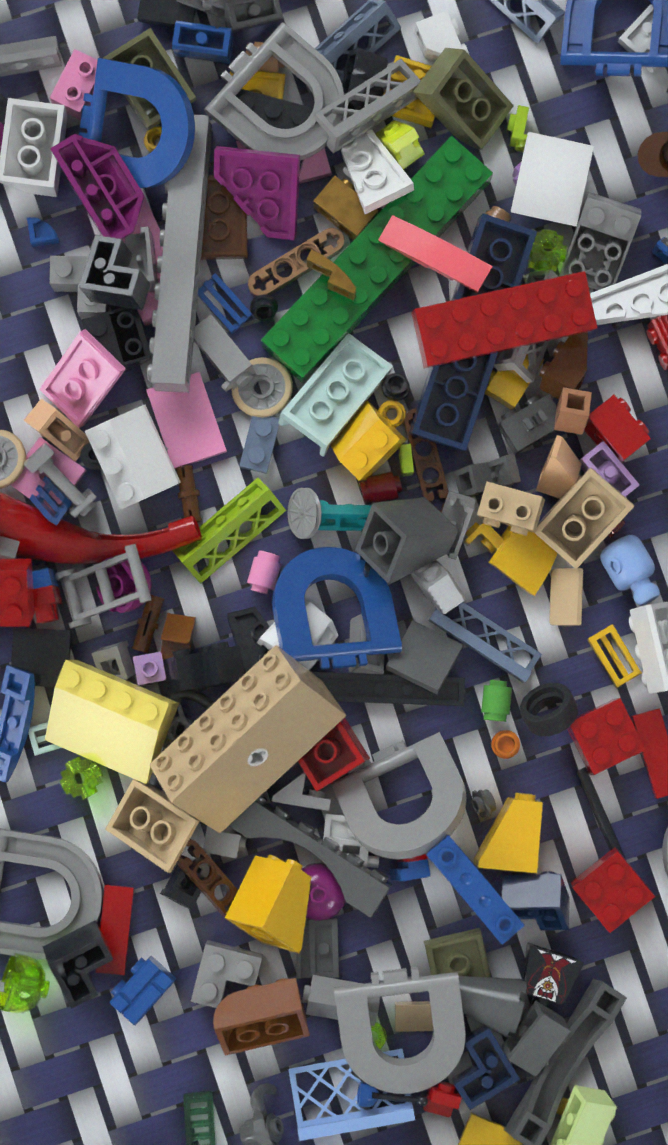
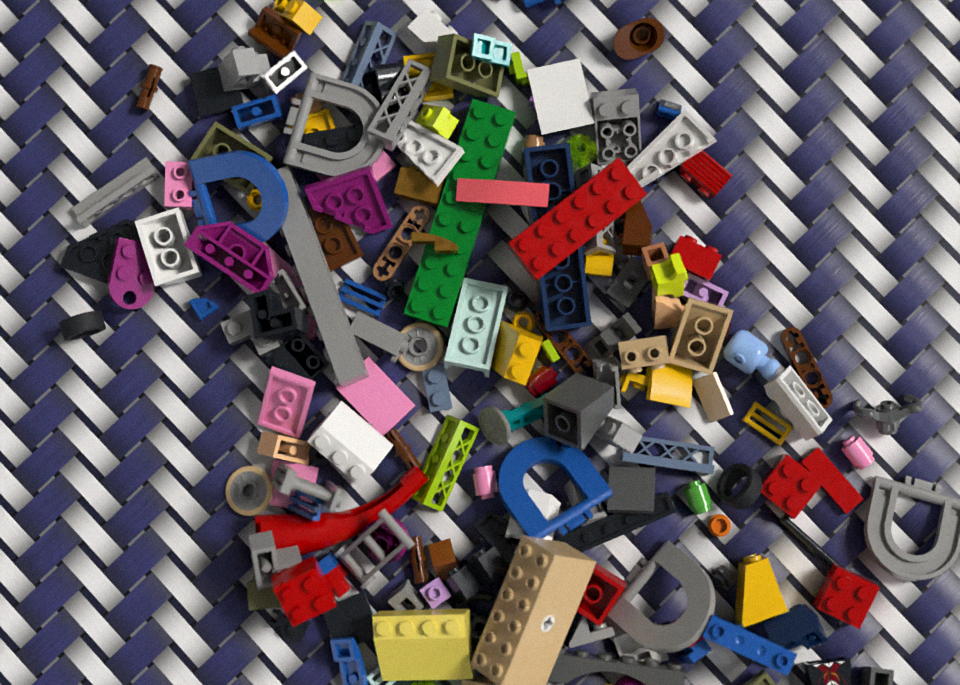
camera: 20 degrees left, 0 degrees up
none -> slope [470,33,512,67]
none -> neon yellow brick [650,253,688,298]

